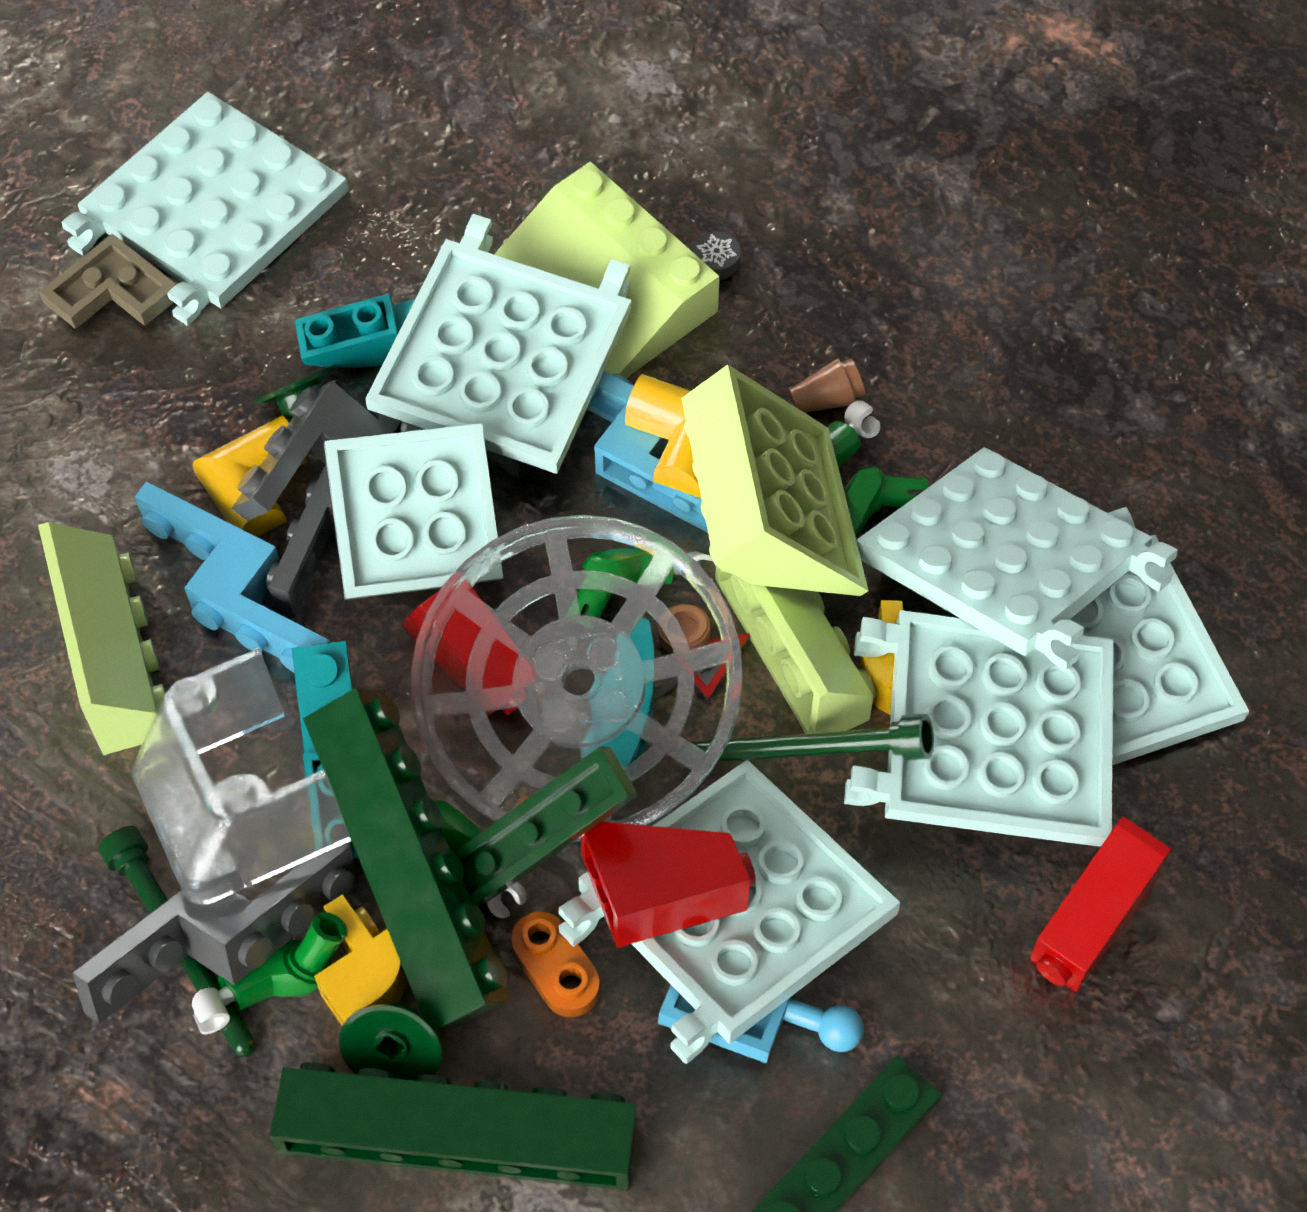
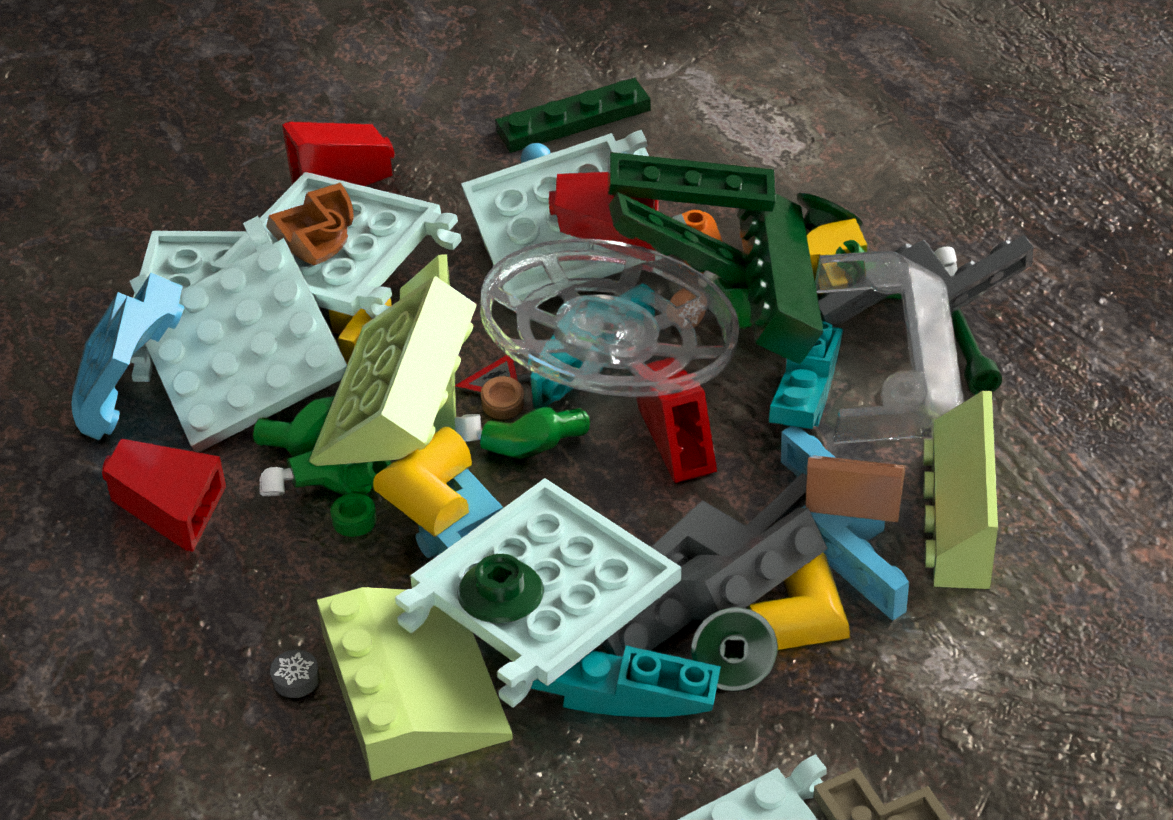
camera: 155 degrees left, 15 degrees down
dark green brick [270,1062,636,1190] -> none
light aqua plate [324,423,503,600] -> none
dark green piece [680,714,934,764] -> none
nougat cone [788,358,866,413] -> none
none -> medium azure slope [71,273,184,440]
none -> red slope [102,439,226,552]
none -> dark orange brick [266,183,353,266]
none -> dark green piece [457,554,544,623]
none -> dark green plate [608,152,776,212]
none -> nougat slope [806,455,906,522]

